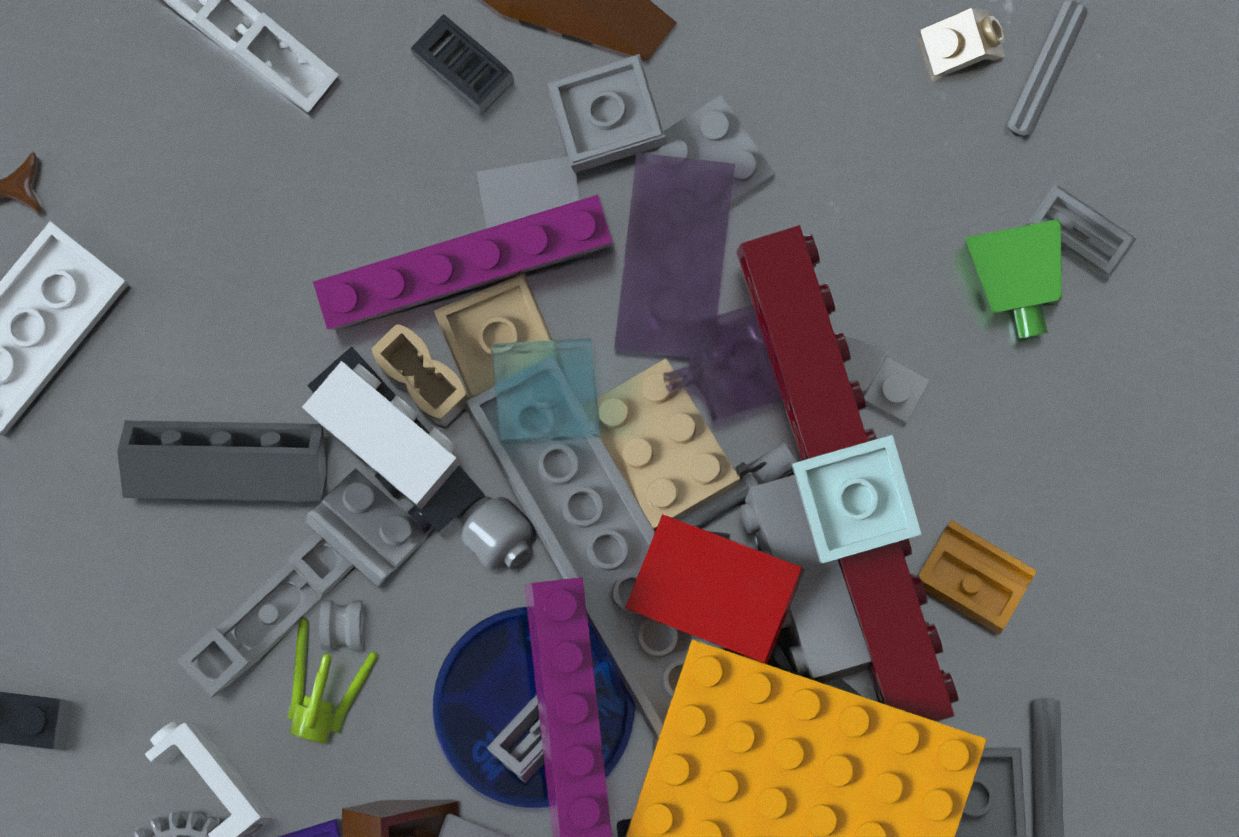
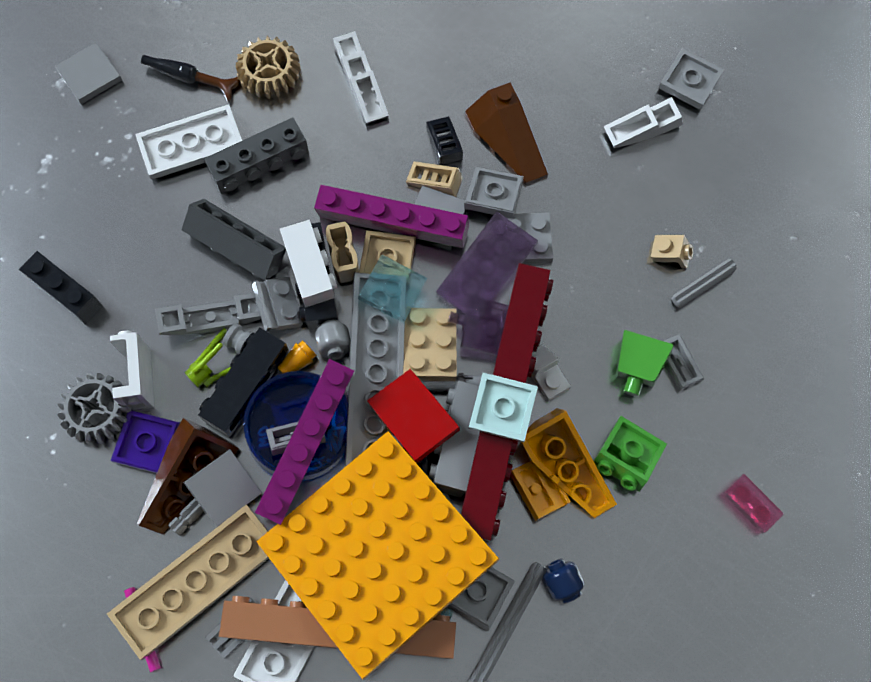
camera: 20 degrees right, 10 degrees down
none -> black brick [198,327,289,437]
none -> dark grey brick [204,117,309,193]
none -> tan gear [235,35,301,99]
none -> light orange cone [278,340,317,378]
none -> tan slope [406,161,462,197]
none -> light orange wedge [521,408,617,518]
none -> dark blue head [543,558,585,603]
none -> bright green plate [594,416,667,492]

